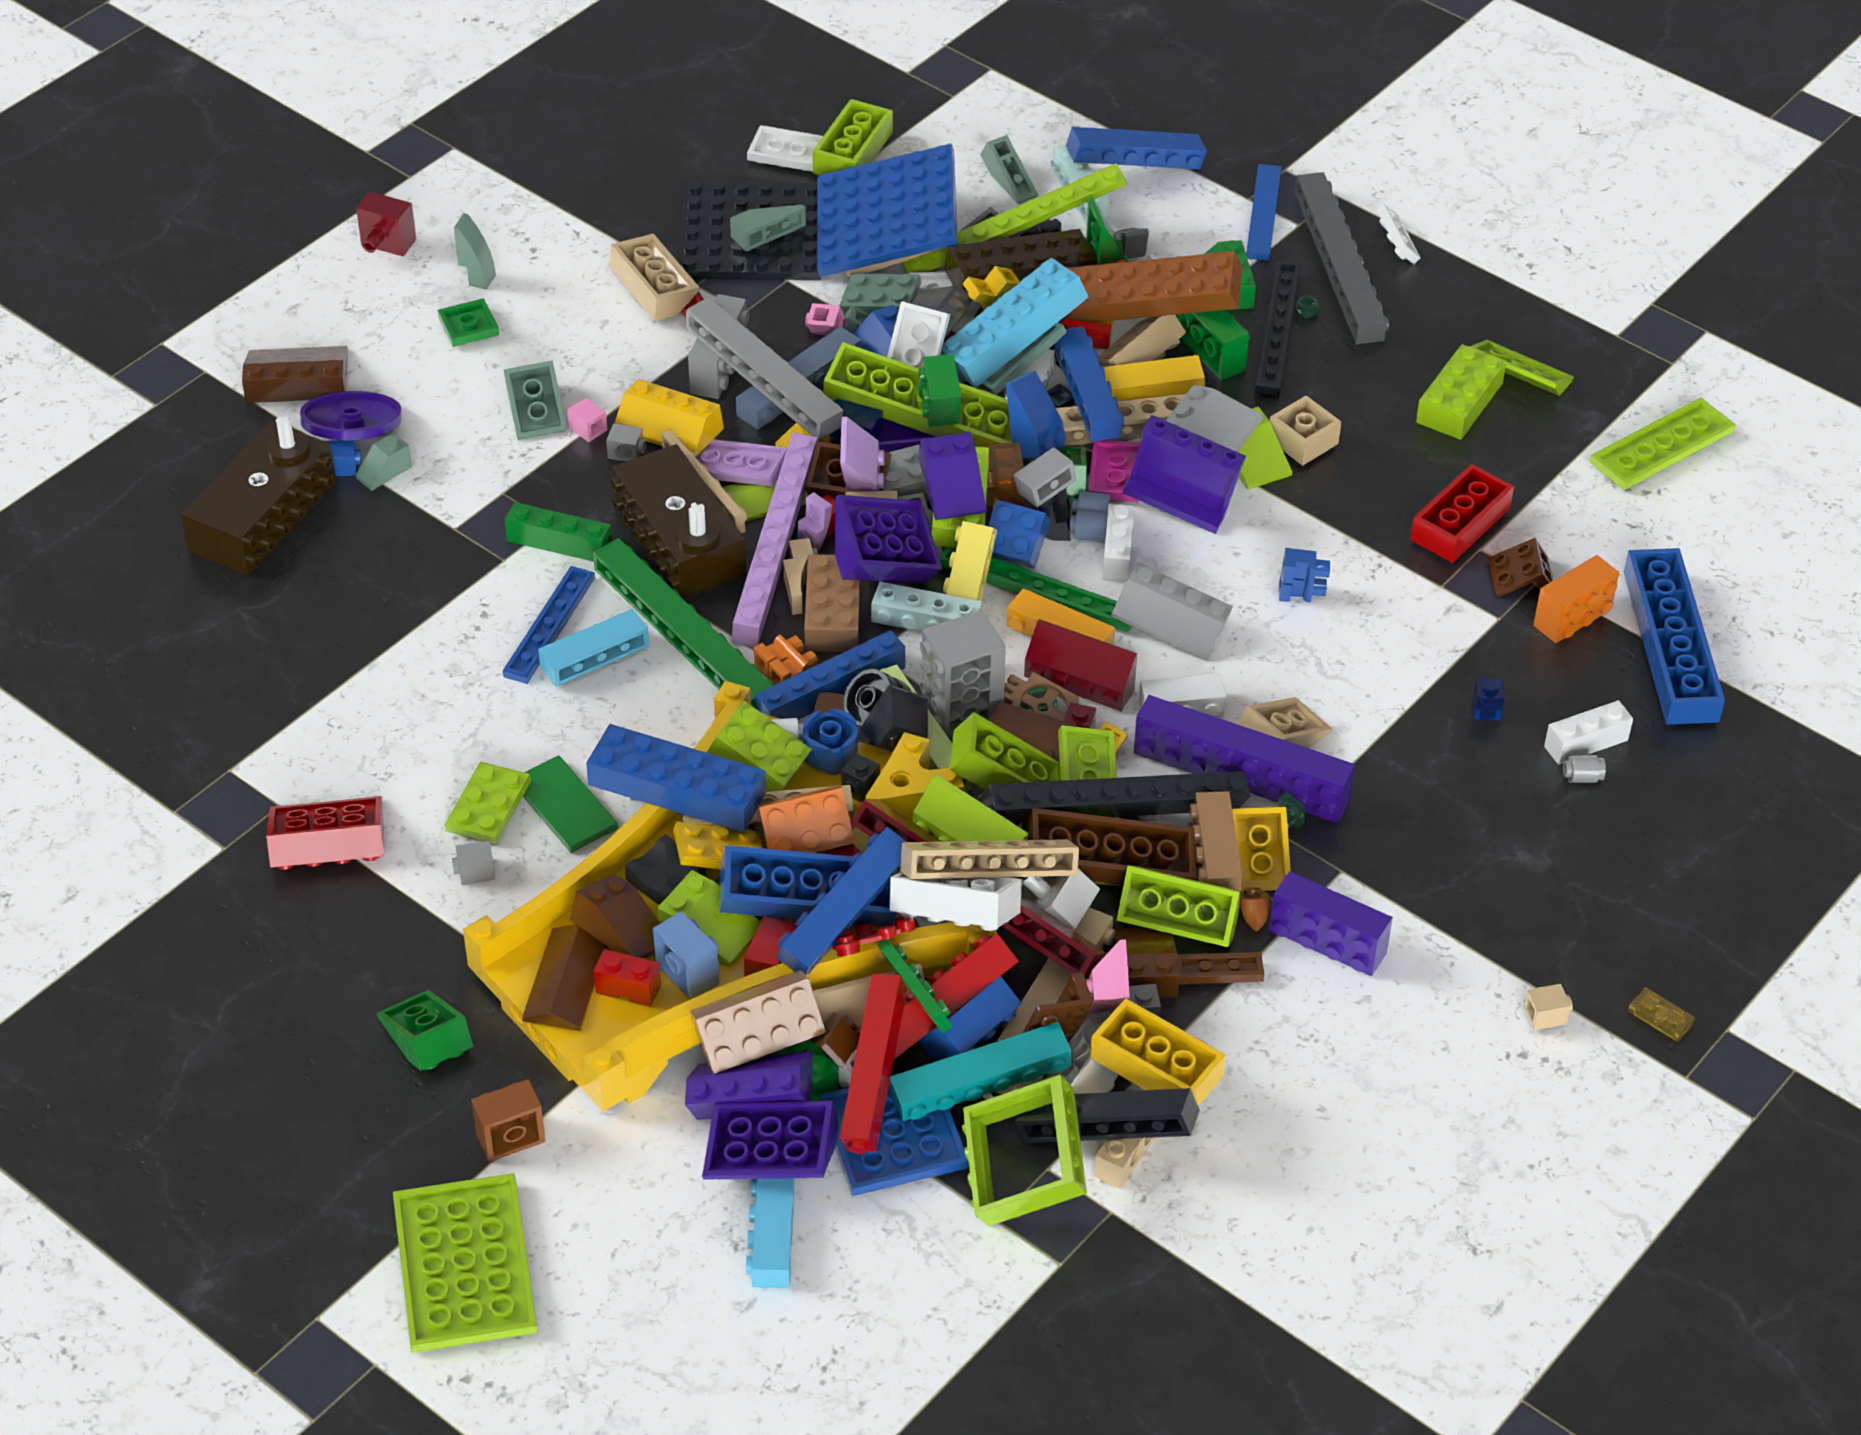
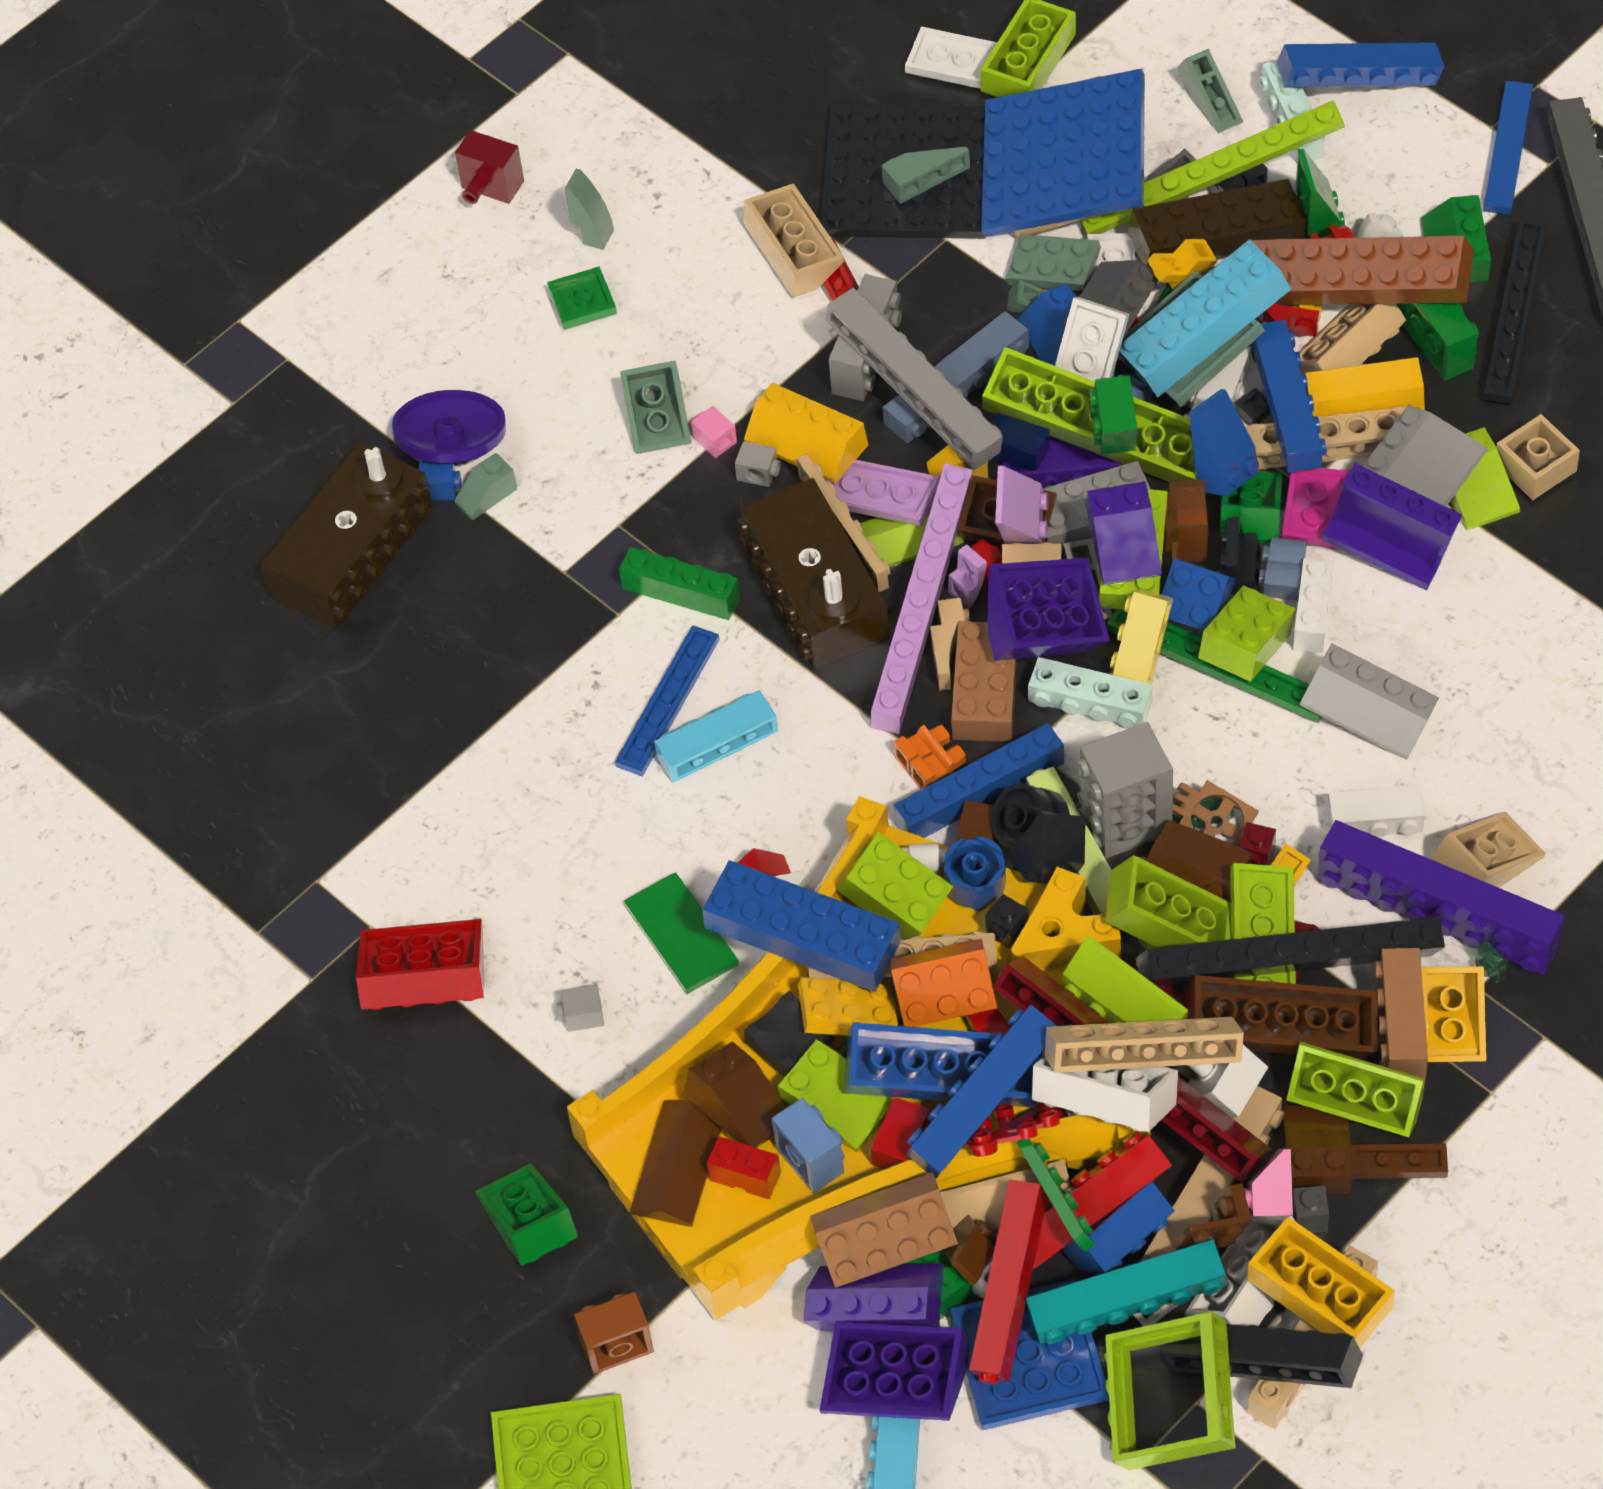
camera: 10 degrees right, 10 degrees up
reddish brown slope [242,346,348,403] -> none
lime plate [445,761,532,844] -> none
green brick [593,538,774,708] -> none
bright pink brick [805,303,846,336] -> none
light orange brick [1006,588,1115,645] -> none
light grey brick [1013,447,1077,507] -> none
dark red slope [1024,619,1137,712] -> none
dark grey slope [1114,227,1149,259] -> none
dark orange plate [1239,887,1270,931] -> none
dark purple brick [1269,871,1393,976] -> none
blue hips [1279,548,1330,603] -> none
clear green plate [1295,296,1319,318] -> none
none -> lime brick [1198,586,1296,682]

